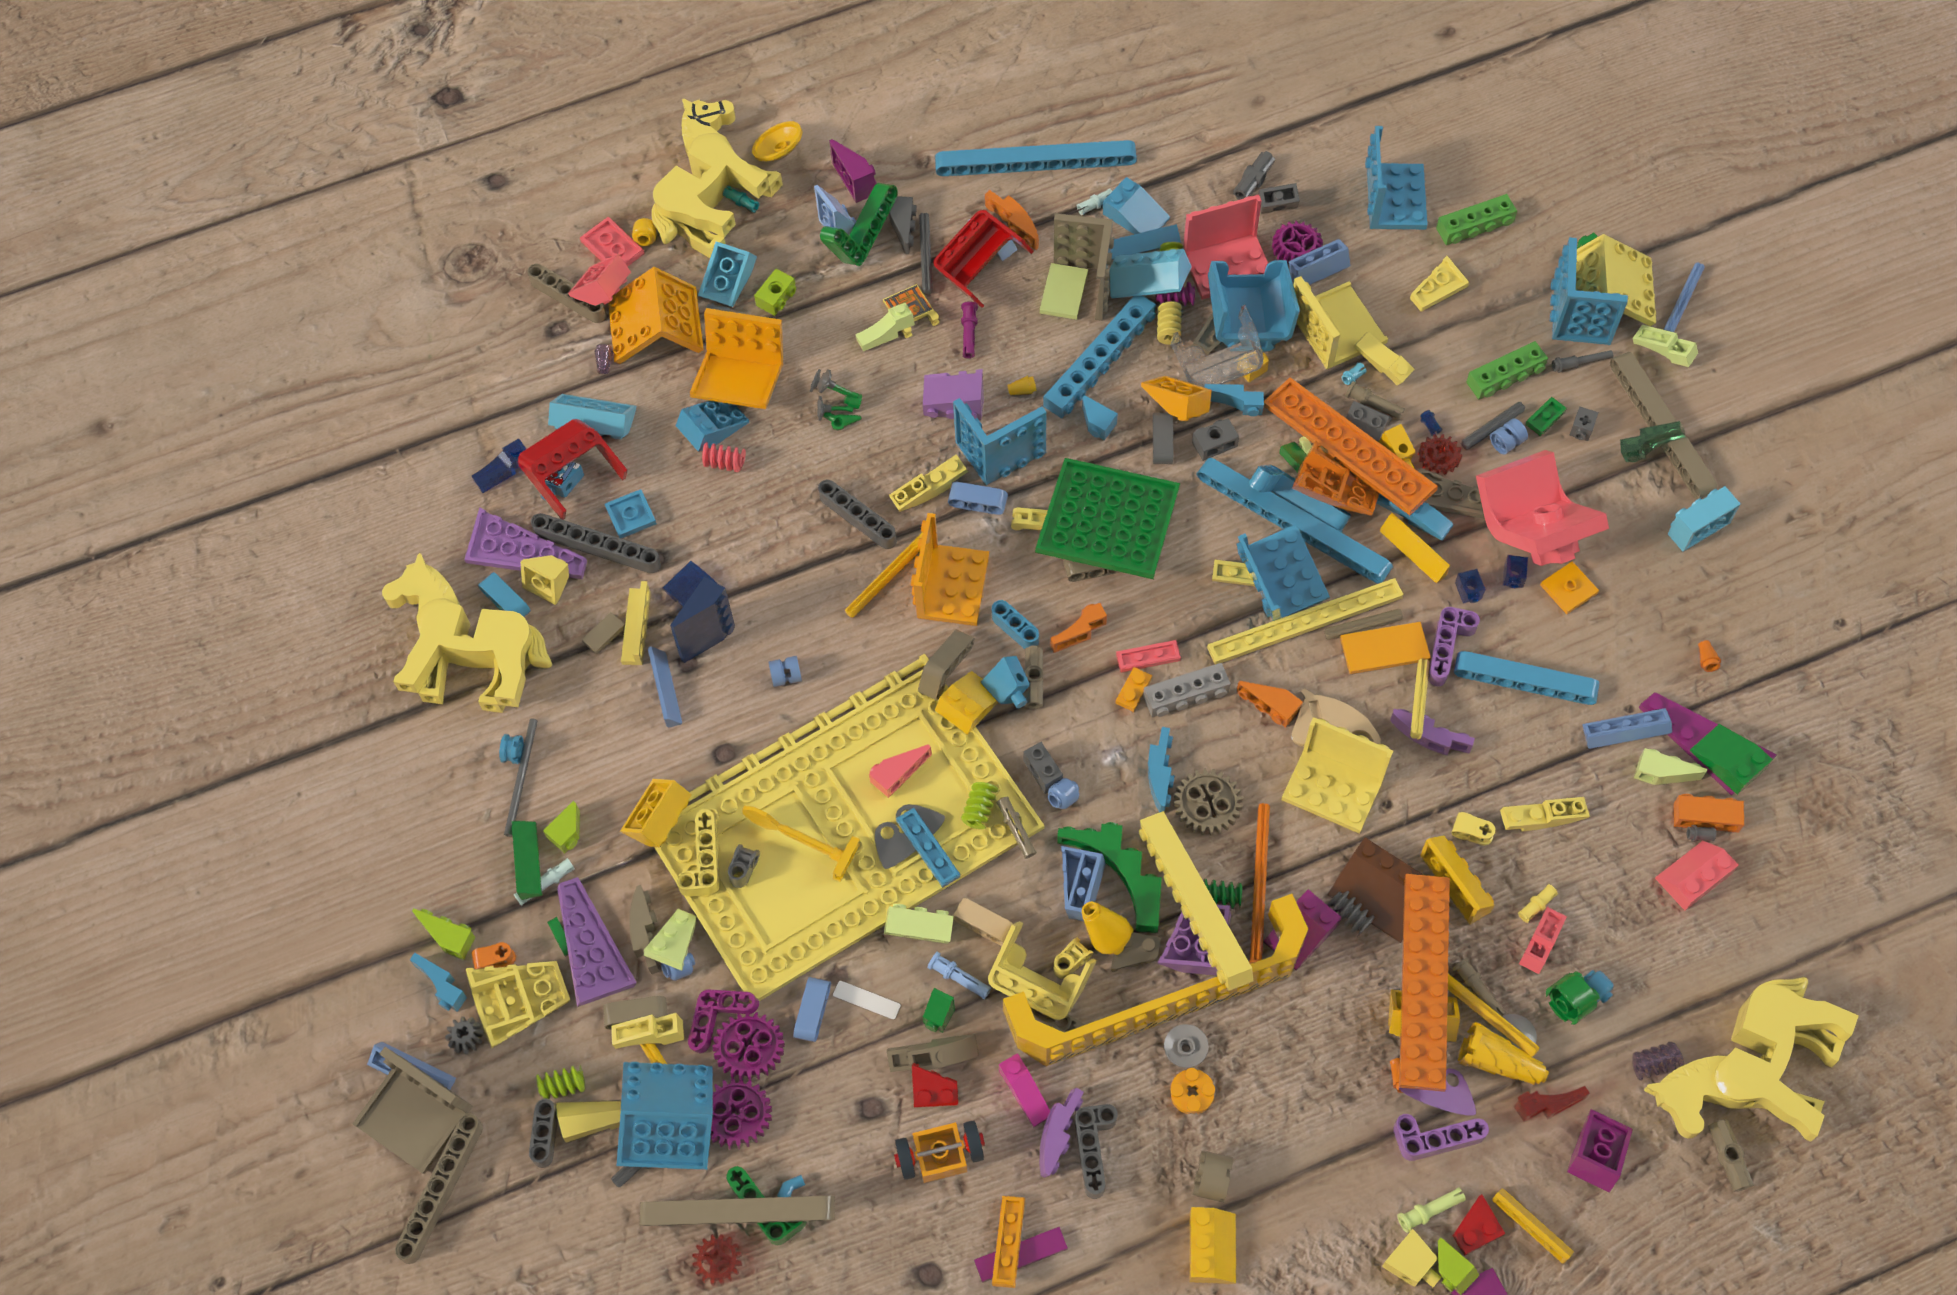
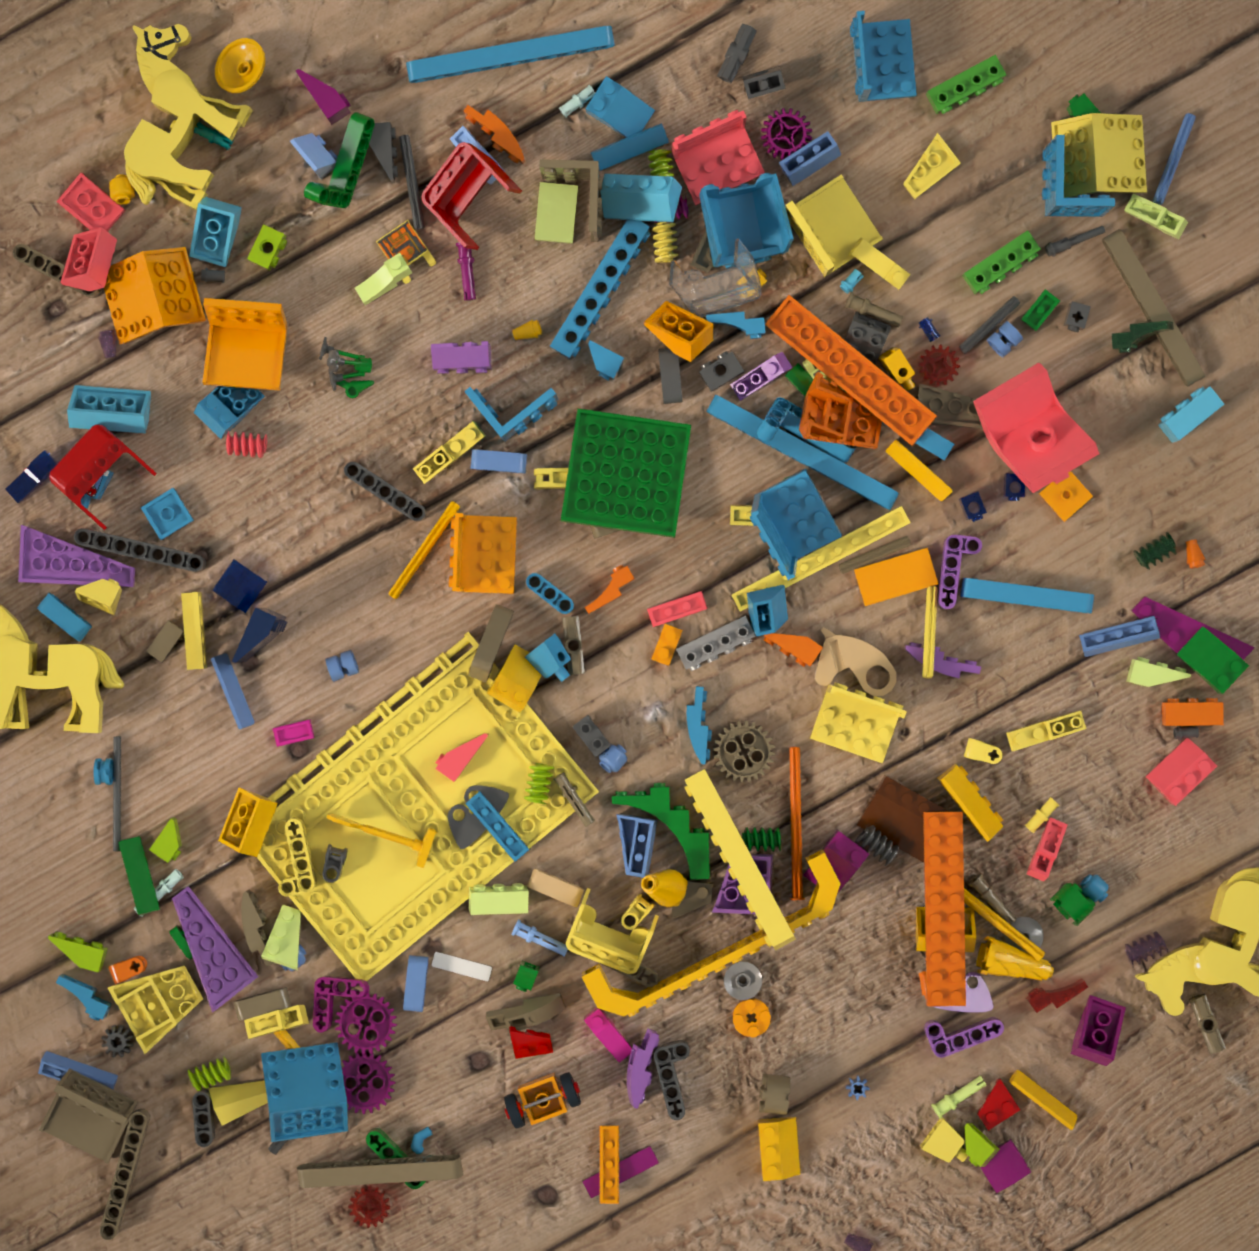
camera: 15 degrees left, 25 degrees up
none -> dark pink tile [272,719,315,747]
none -> medium lavender slope [730,352,793,401]
none -> dark azure slope [747,585,788,637]
none -> medium blue gear [845,1075,870,1100]
none -> clear green piece [1133,532,1177,570]

